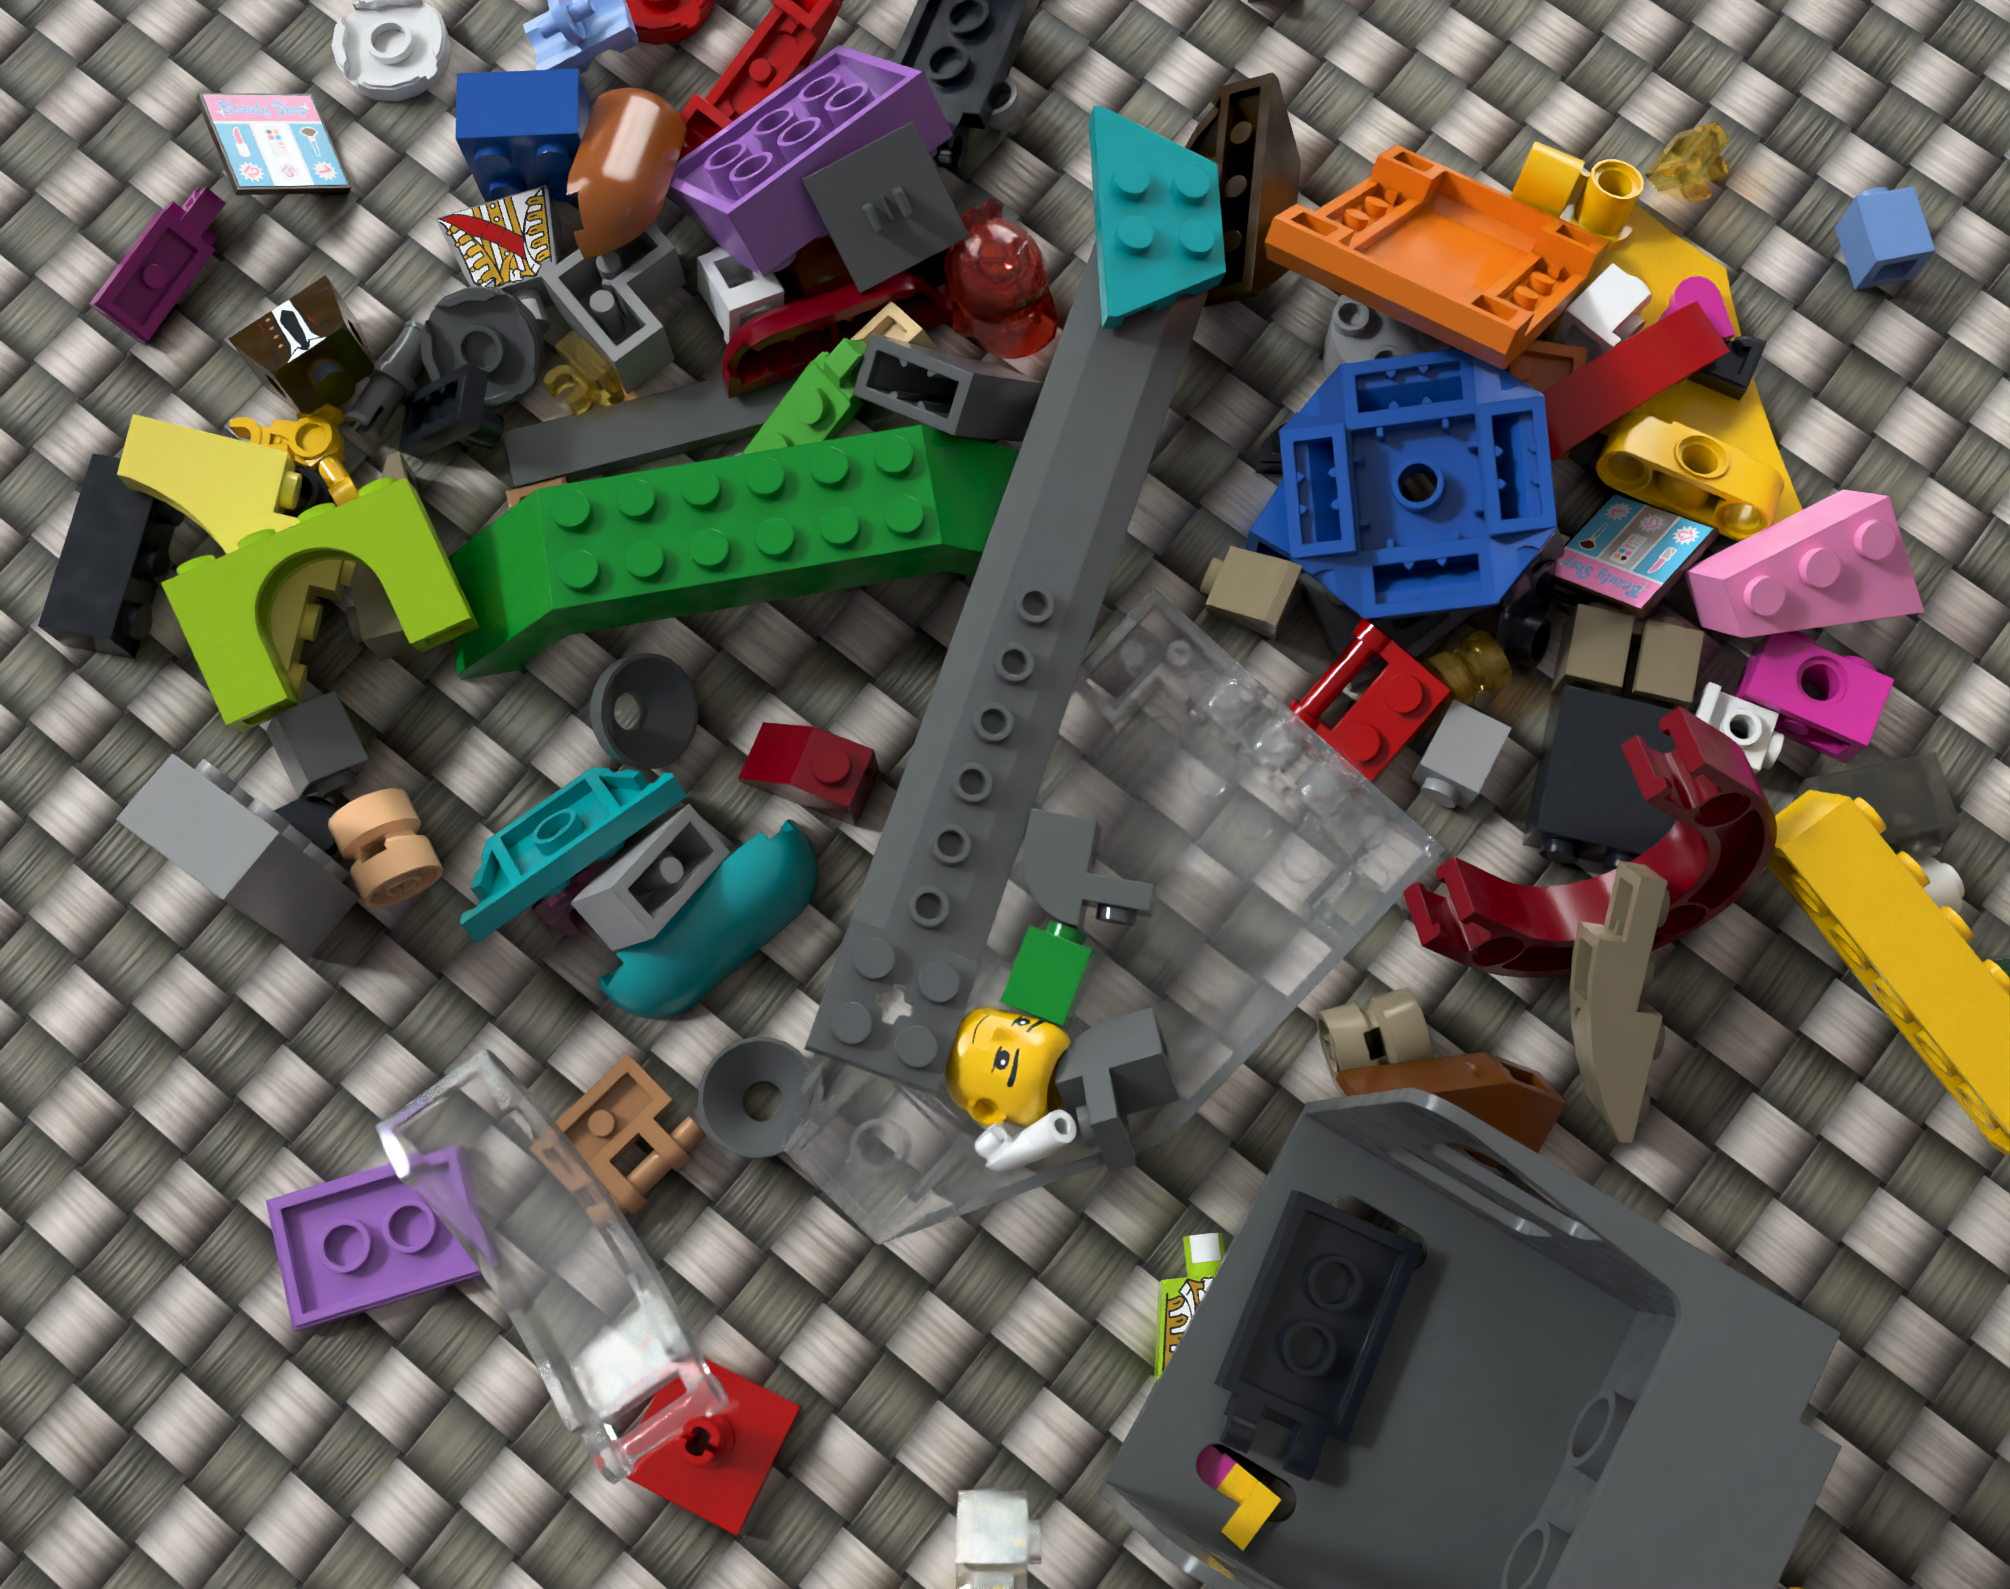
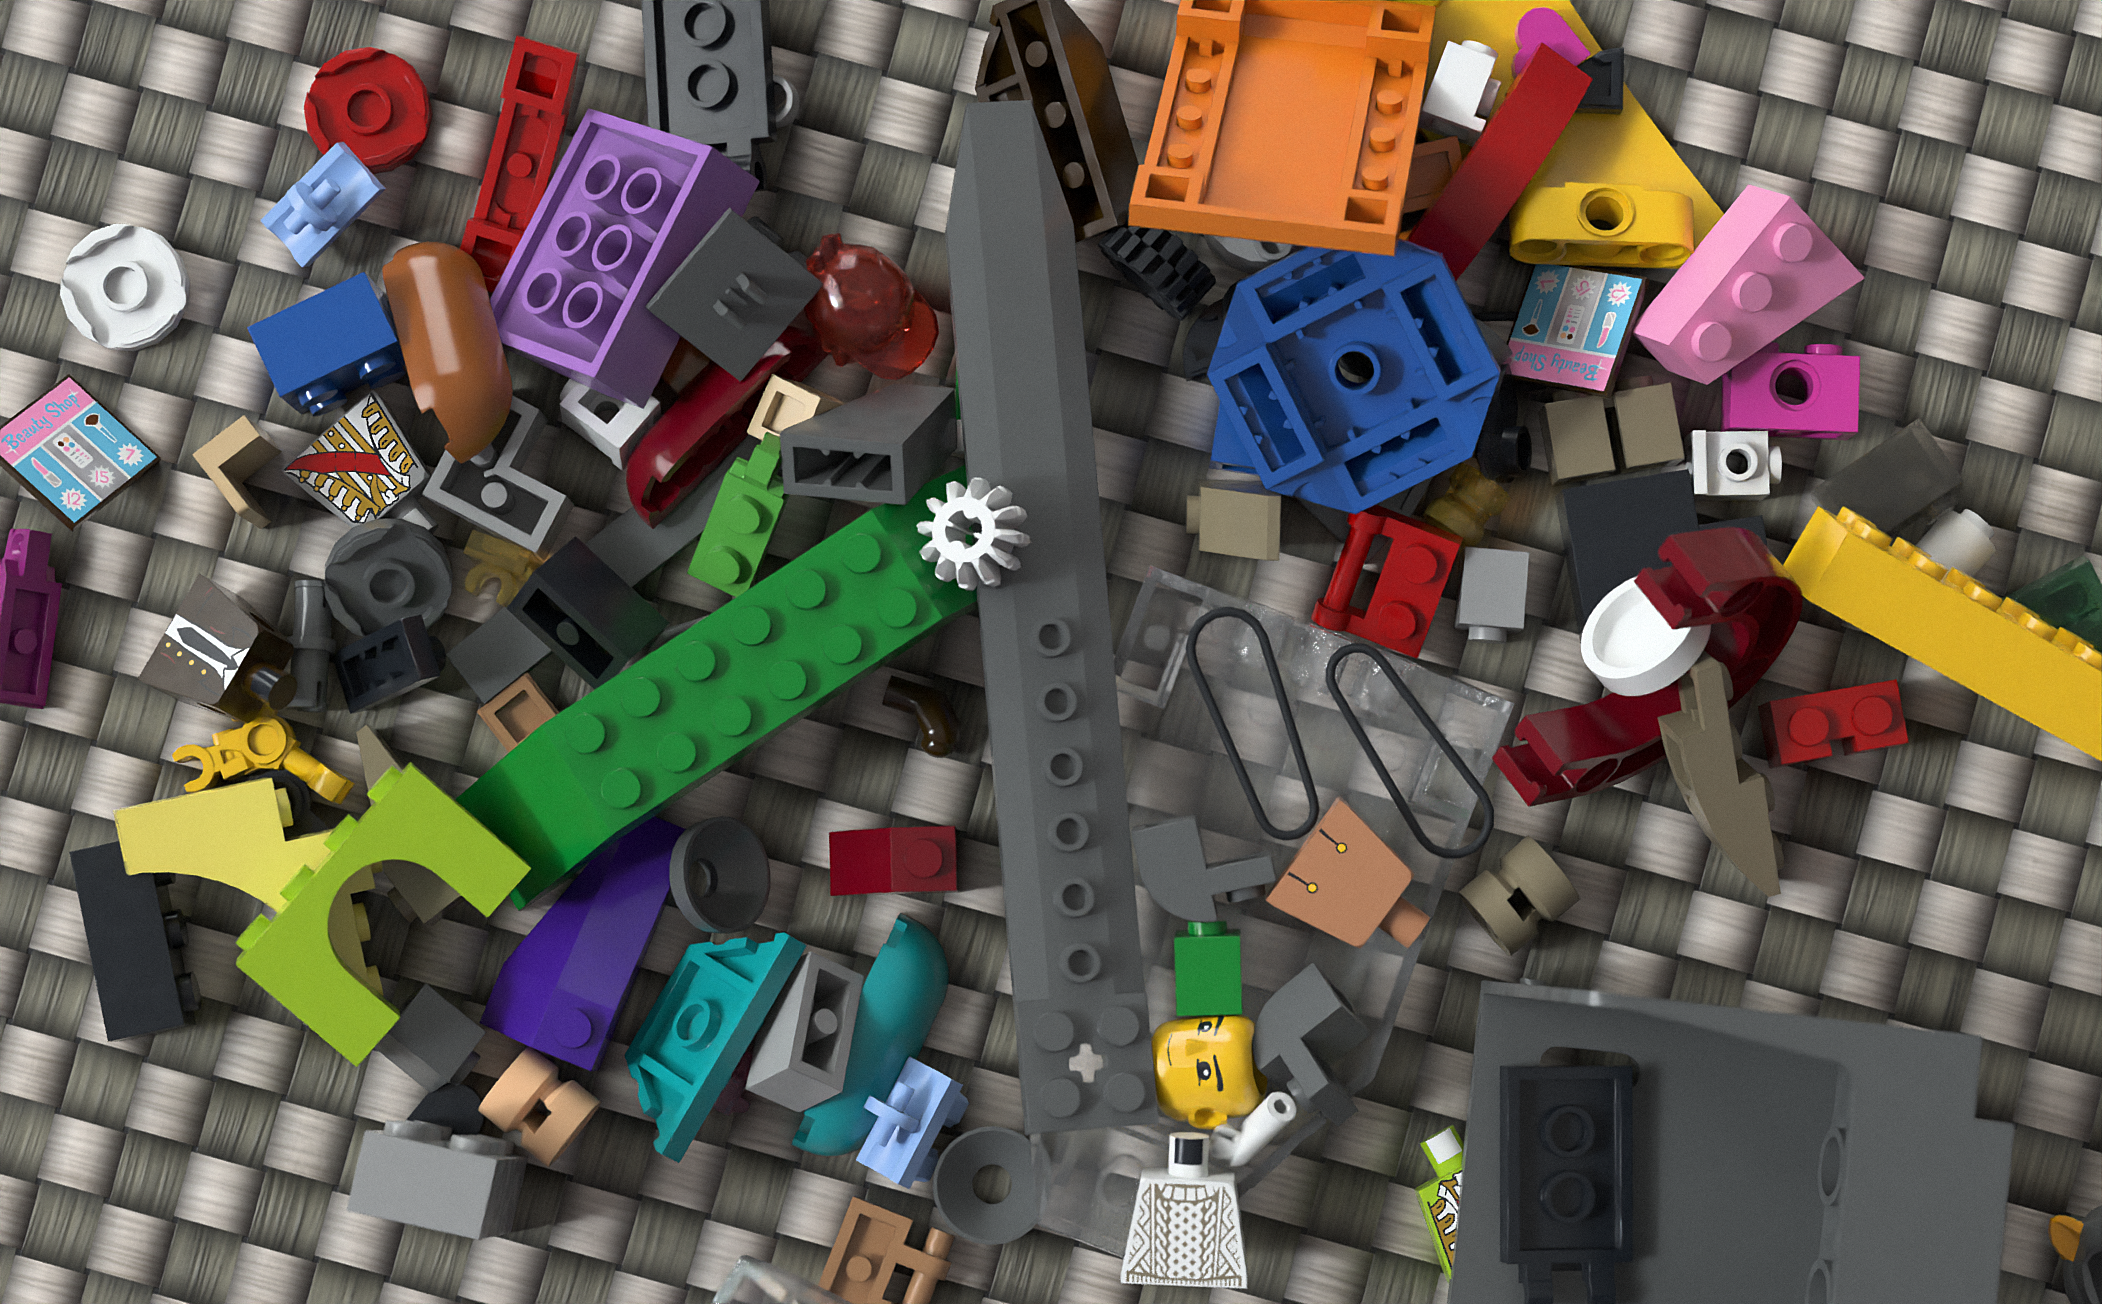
camera: 25 degrees left, 10 degrees up
teal wing [1088,106,1226,330] -> none
reddish brown slope [1335,1052,1566,1167] -> none
none -> tan panel [192,415,282,529]
none -> dark purple wedge [479,816,686,1071]
none -> black brick [506,536,670,690]
none -> light blue hips [856,1057,969,1189]
none -> dark brown arm [882,675,961,758]
none -> white gear [916,477,1031,591]
none -> black tyre [1097,209,1217,321]
none -> white torso [1121,1132,1248,1289]
none -> black piece [1186,607,1320,841]
none -> nougat torso [1266,796,1430,949]
none -> black piece [1326,643,1494,859]
none -> white piece [1581,577,1711,696]
none -> red brick [1758,679,1909,769]

